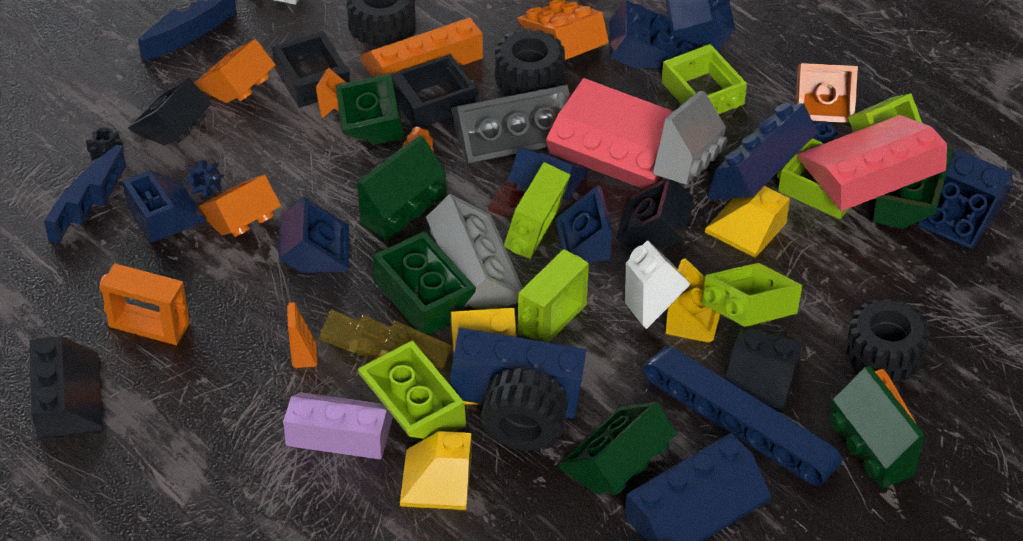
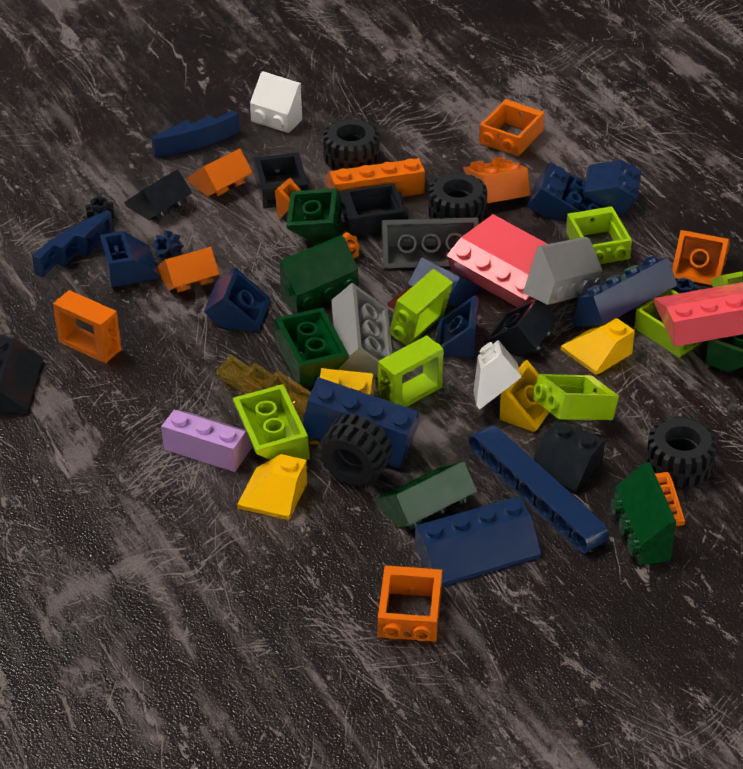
camera: 15 degrees right, 5 degrees down
orange slope [287,302,318,368] -> none

